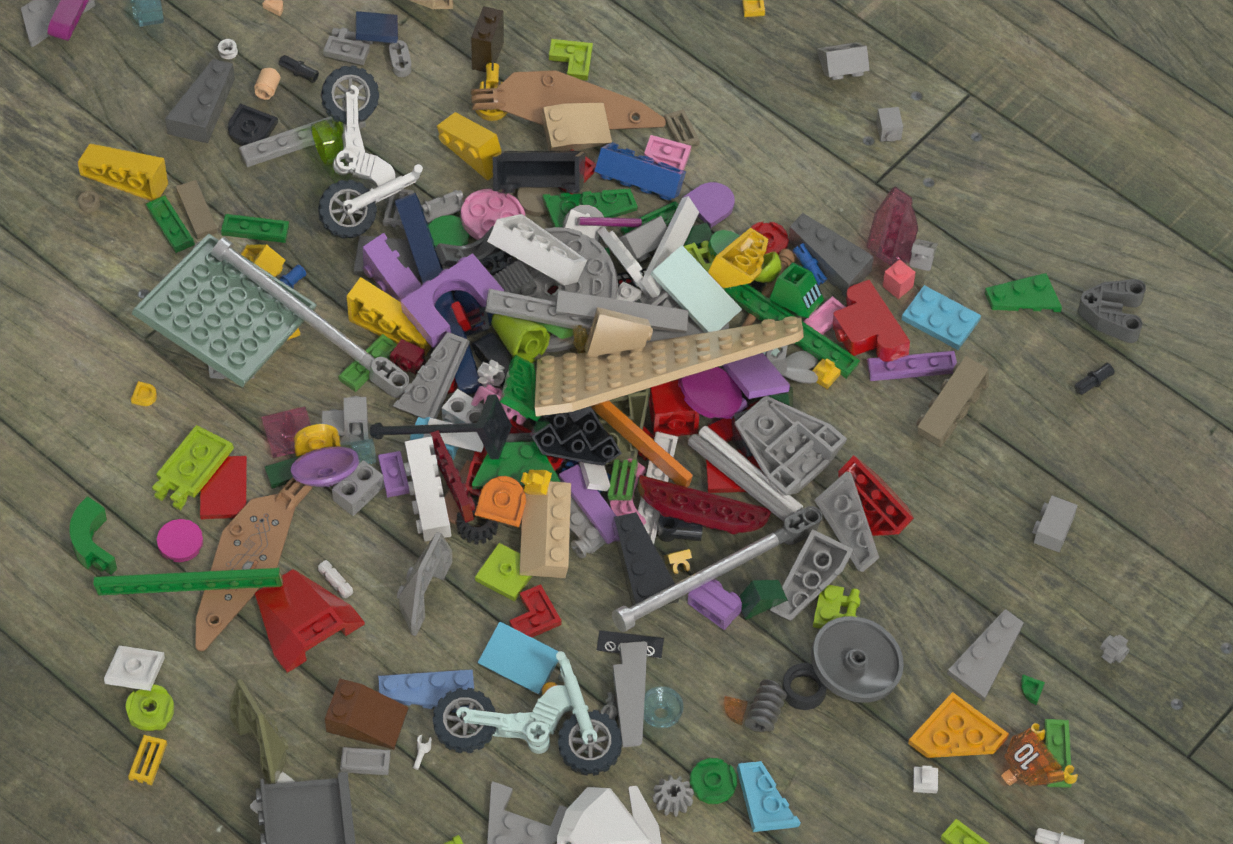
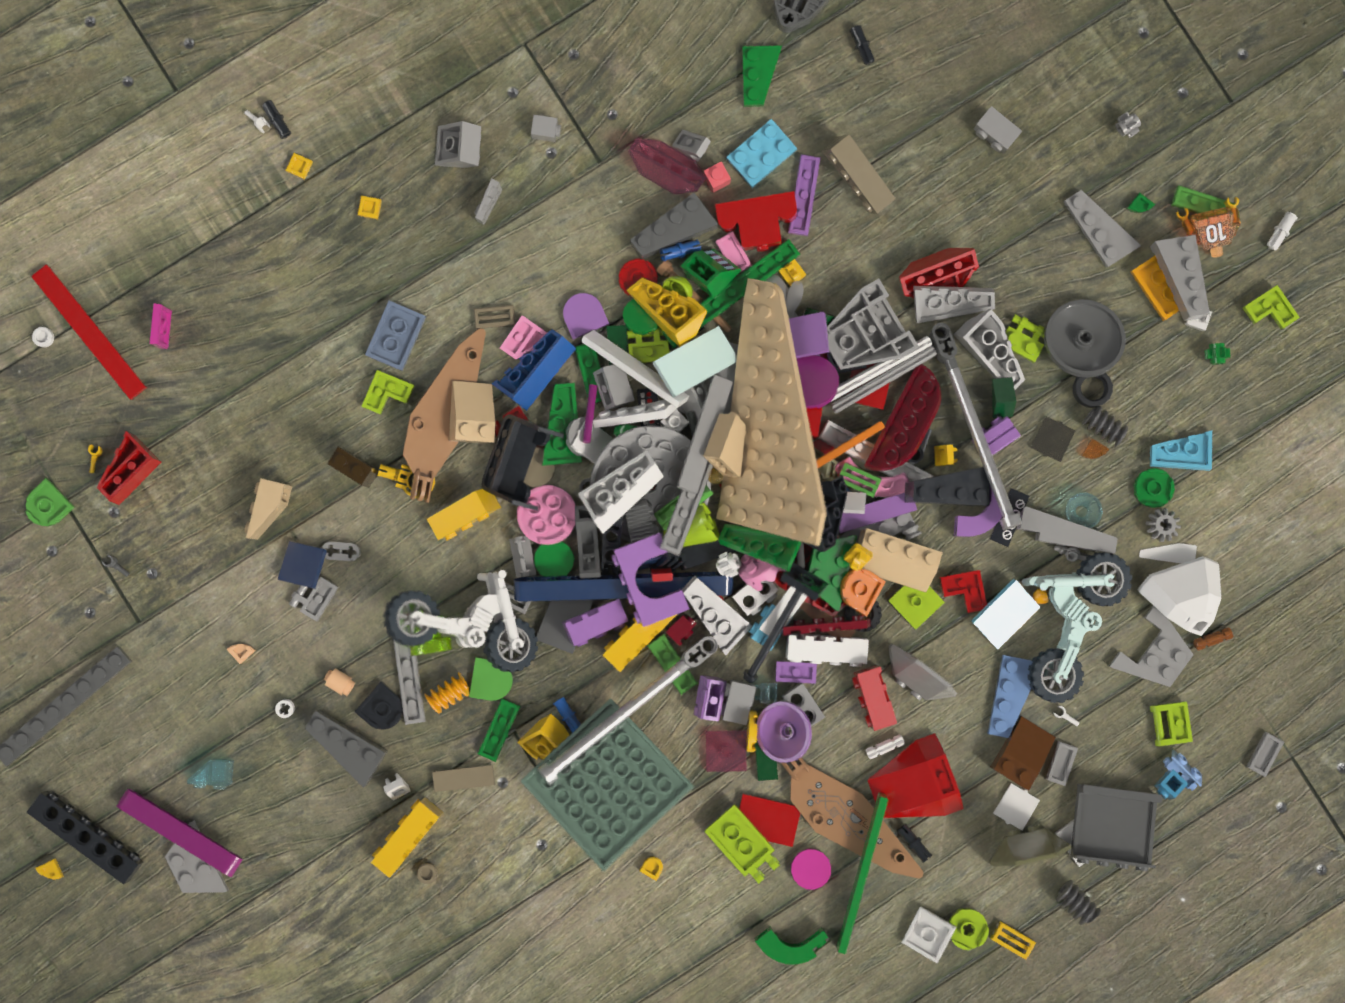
camera: 75 degrees left, 30 degrees up
green tile [146,195,195,254] -> none
black axle [278,55,319,83] -> none
none -> sand blue plate [365,301,426,372]
none -> white tile [384,773,411,800]
none -> light orange piece [424,672,469,713]
none -> bright green tile [469,657,513,701]
none -> light grey wing [474,179,502,225]
none -> medium lavender brick [693,675,726,721]
none -> wedge [852,665,897,731]
none -> black pin [896,823,932,863]
none -> medium lavender arch [954,485,1002,537]
none -> white piece [993,783,1040,830]
none -> clear smoke piece [1030,417,1075,462]
none -> flat silver piece [1056,880,1101,925]
none -> light grey wedge [1150,235,1210,321]
none -> green gear [1204,343,1231,365]

